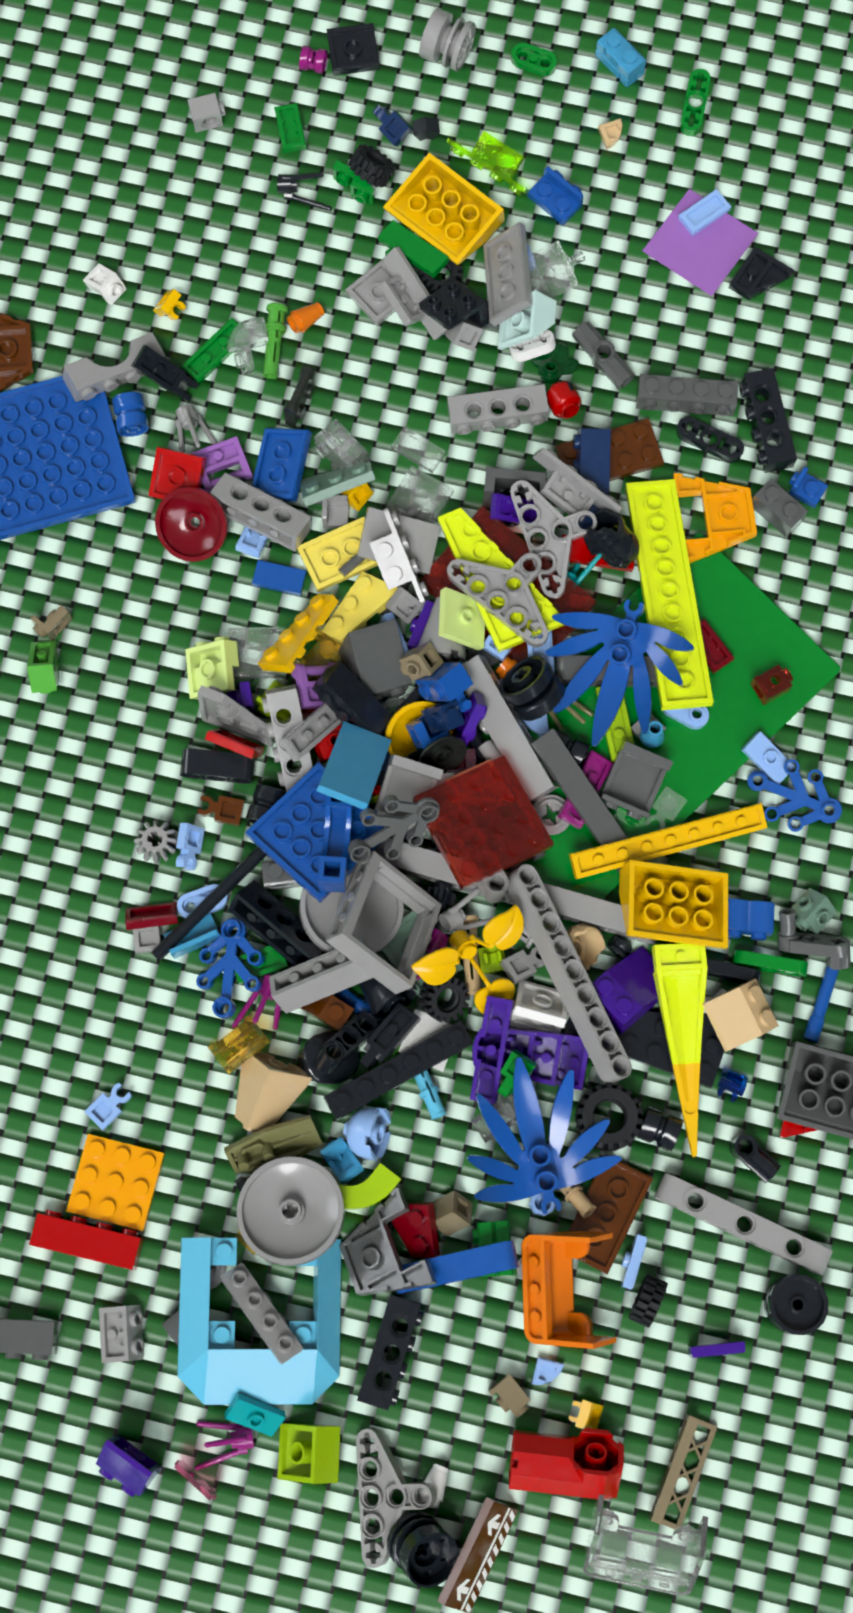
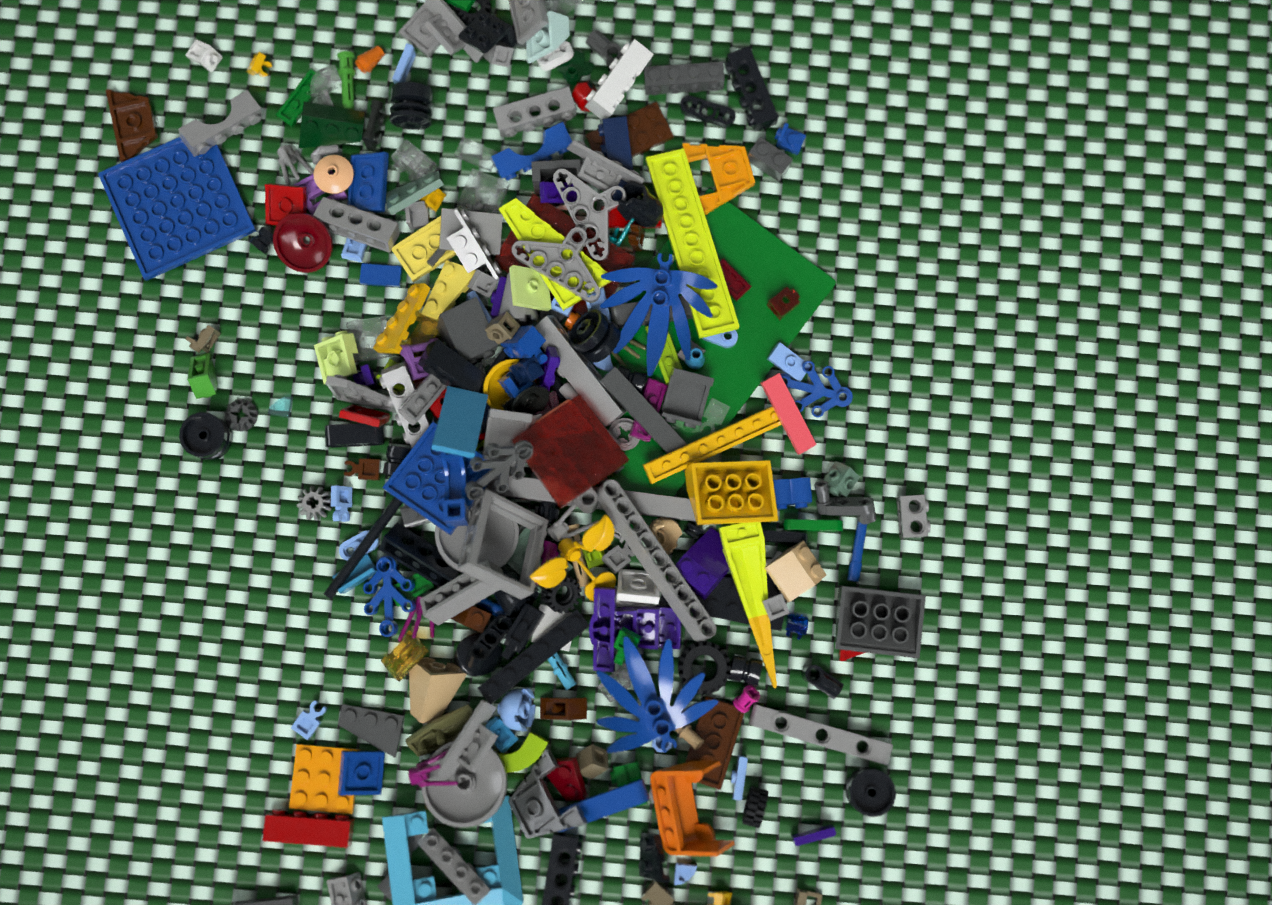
camera: 10 degrees left, 5 degrees up
blue wheel [112,392,149,437] -> none
dark red tile [125,902,178,930] -> none
black hinge [131,345,199,402] -> none
light grey plate [133,926,161,954] -> none
none -> black wheel [179,412,233,460]
none -> dark grey gear [224,399,258,431]
none -> black wheel [249,226,273,254]
none -> clear light blue tile [267,397,293,418]
none -> dark green wedge [298,102,365,149]
none -> light grey arm [311,145,338,165]
none -> light nougat dish [314,155,354,194]
none -> dark grey wing [338,704,405,758]
none -> blue plate [338,751,385,795]
none -> black wheel [389,82,433,130]
none -> light blue tile [392,43,416,84]
none -> magenta plant [408,750,458,788]
none -> light grey bracket [434,700,498,781]
none -> blue arch [490,122,572,181]
none -> reddish brown slope [540,697,587,720]
none -> white wedge [585,39,654,120]
none -> reddish brown plate [628,224,645,251]
none -> black wing [638,832,670,883]
none -> dark pink bush [733,685,760,713]
none -> coral tile [760,373,817,455]
none -> light grey tile [762,594,790,621]

